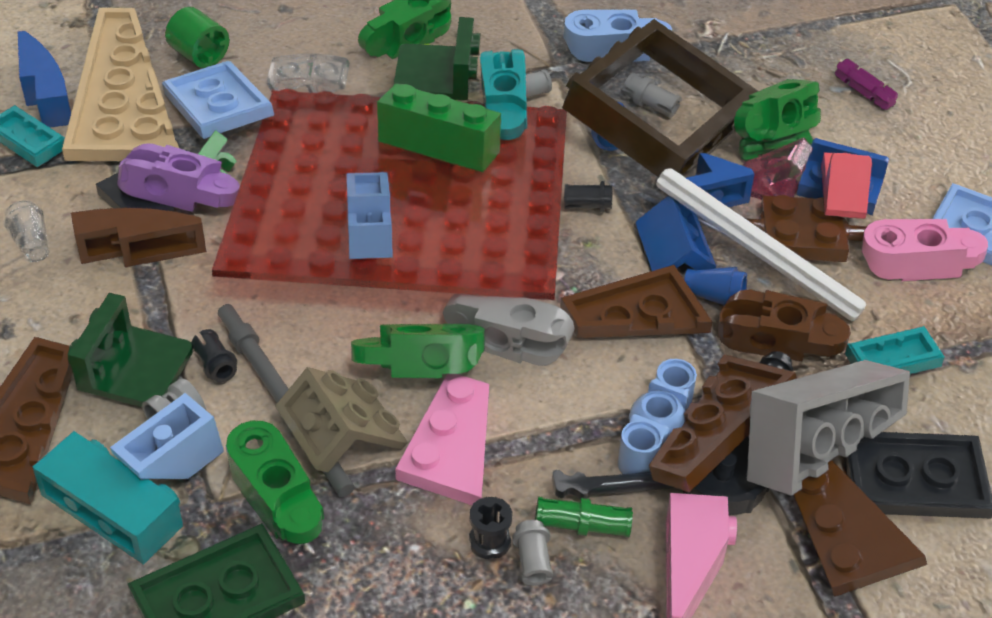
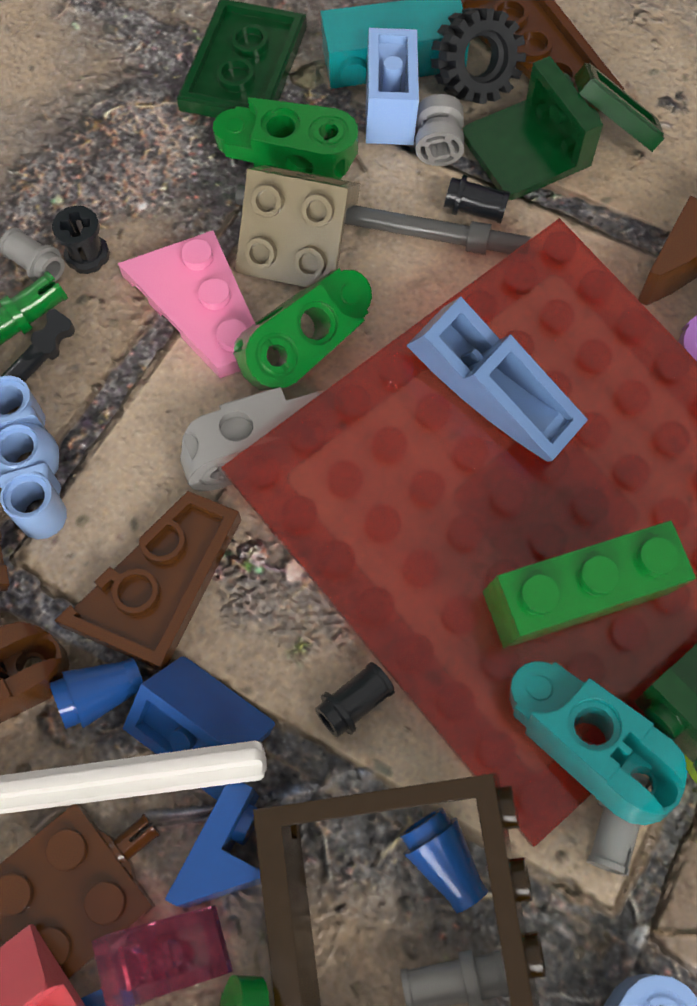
camera: 140 degrees right, 20 degrees up
none -> black tyre [431,8,526,104]
none -> dark green tile [574,62,665,152]

